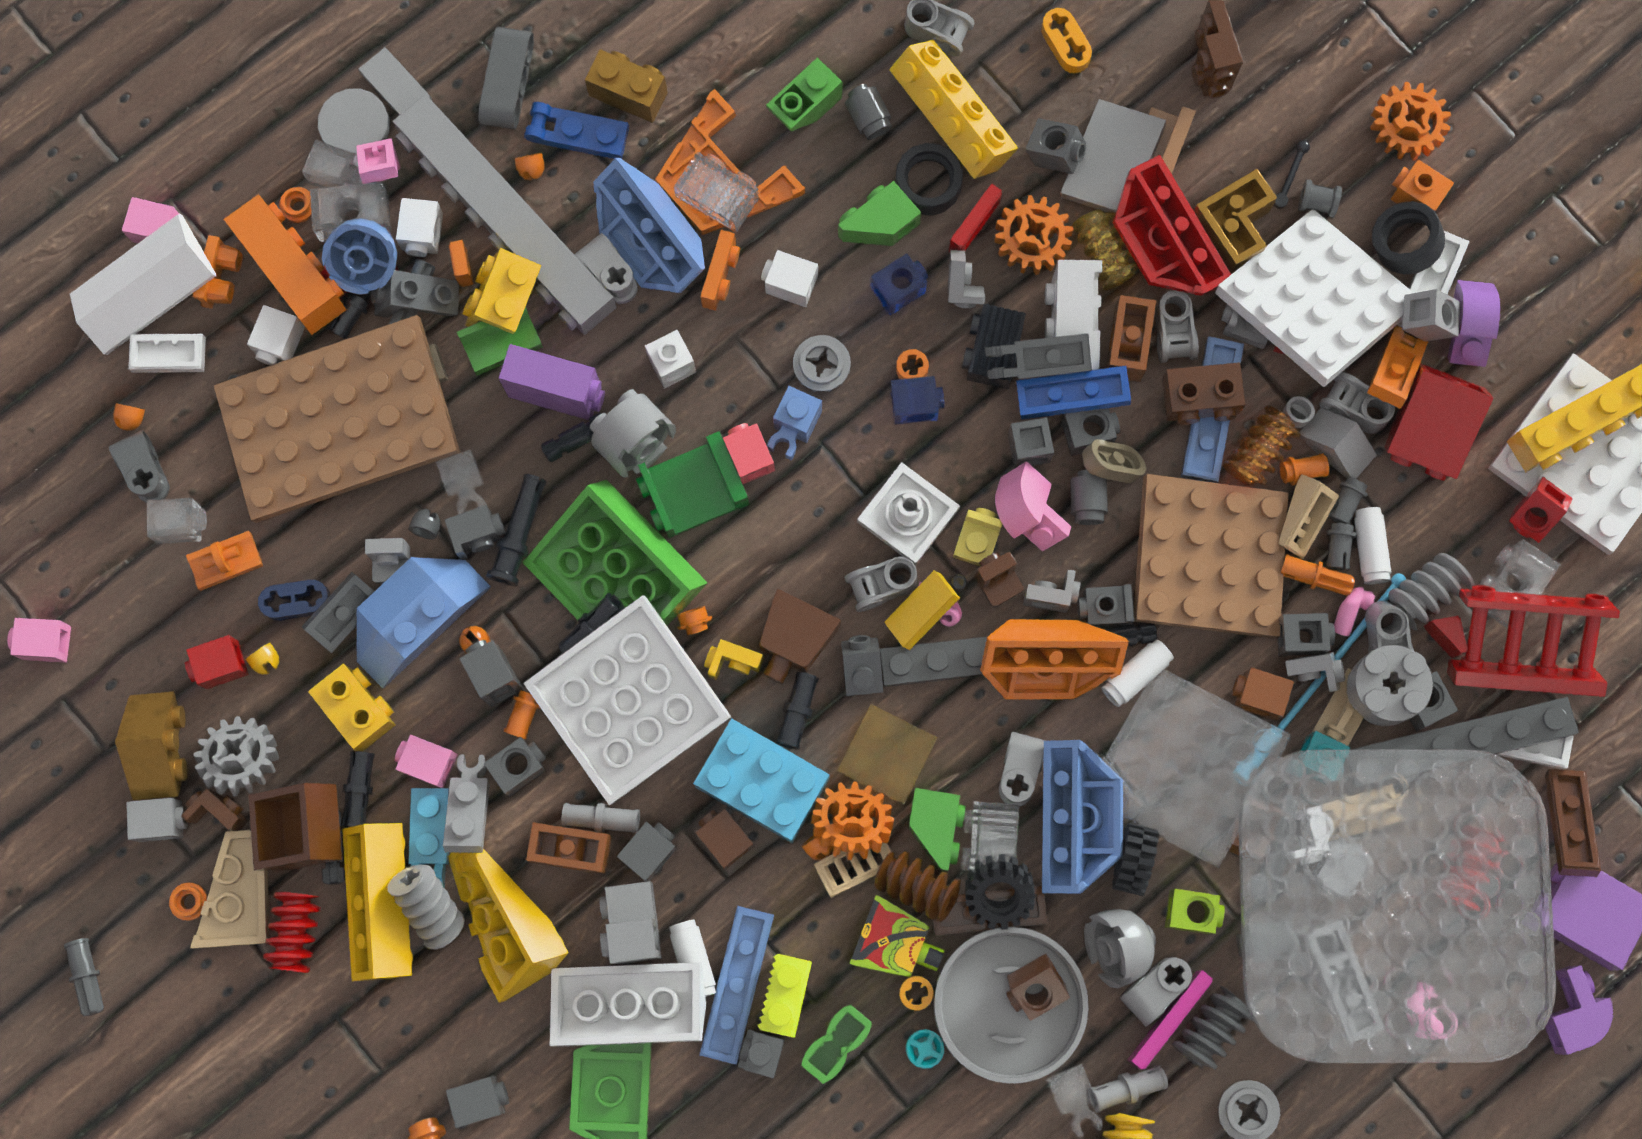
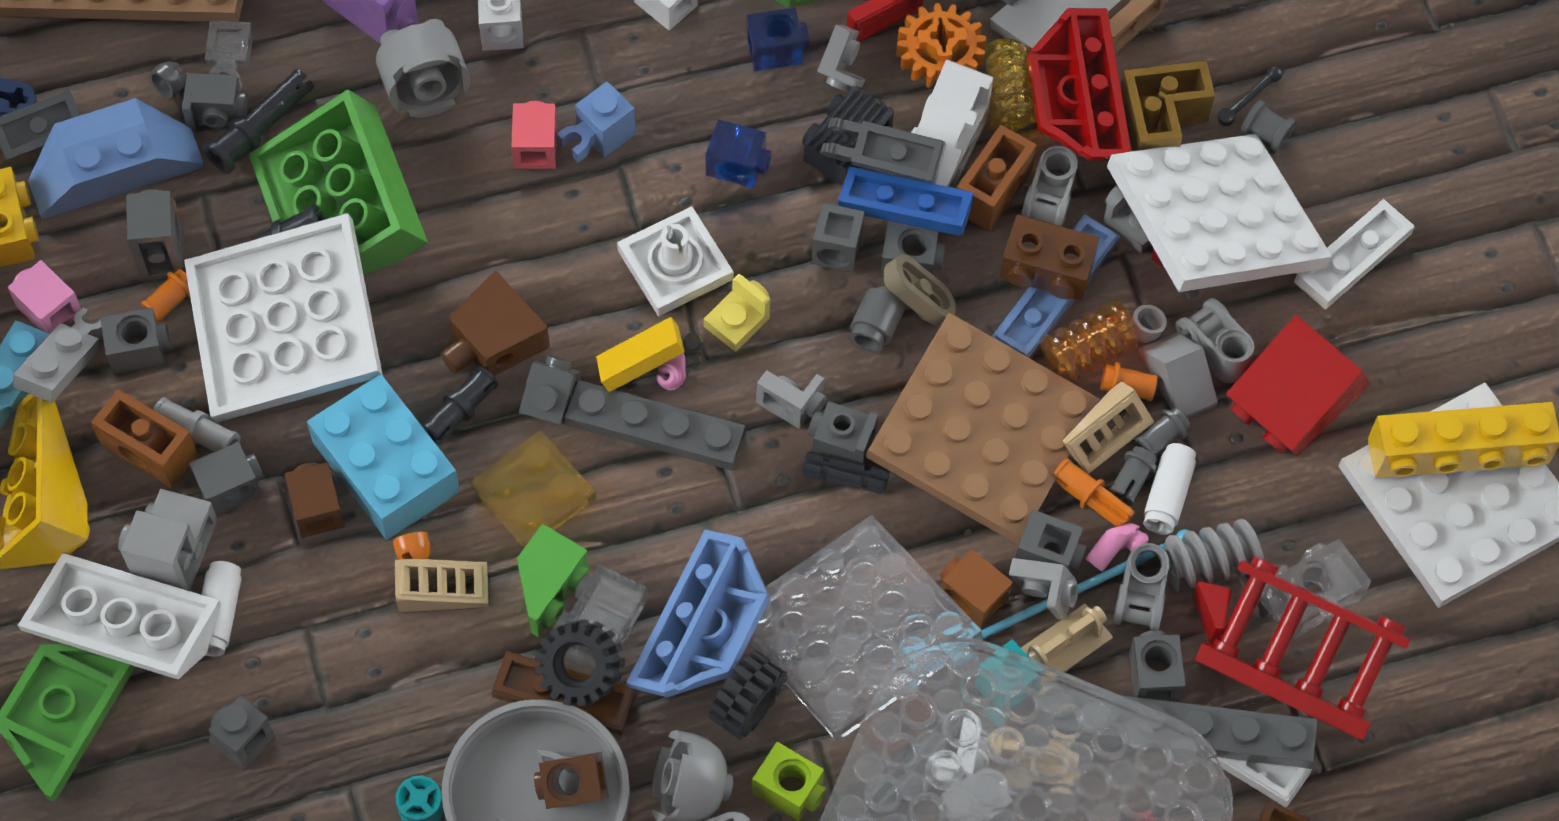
camera: 20 degrees right, 15 degrees down
light grey bracket [365,538,410,584] -> none
black axle [541,413,602,462] -> none
green panel [635,431,749,538] -> none
orange plate [677,606,712,635] -> none
medium blue tile [700,906,774,1065] -> none
yellow bracket [704,639,764,680] -> none
neon yellow brick [758,954,812,1038] -> none
light grey gear [793,335,851,392] -> none
bright green brick [802,1005,872,1083] -> none
orange gear [811,781,894,860] -> none
light grey piece [844,557,917,612] -> none
torso [850,895,945,977] -> none
reddish brown piece [874,851,961,922] -> none
orange bush [896,349,929,385] -> none
light orange bush [899,976,934,1011] -> none
reddish brown bracket [975,551,1024,608] -> none
orange wedge [980,619,1129,700] -> none
bright pink brick [995,461,1071,552] -> none
light grey piece [999,732,1046,807] -> none
white piece [1101,639,1174,707] -> none
light grey brick [1347,645,1433,726] -> none
orange plate [1367,325,1428,409] -> none
orange gear [1370,82,1451,161] -> none
black tyre [1372,201,1445,275] -> none
orange brick [1390,159,1454,211] -> none
light grey brick [1402,289,1460,342] -> none
medium lavender brick [1447,280,1500,367] -> none
red brick [1509,476,1573,543] -> none

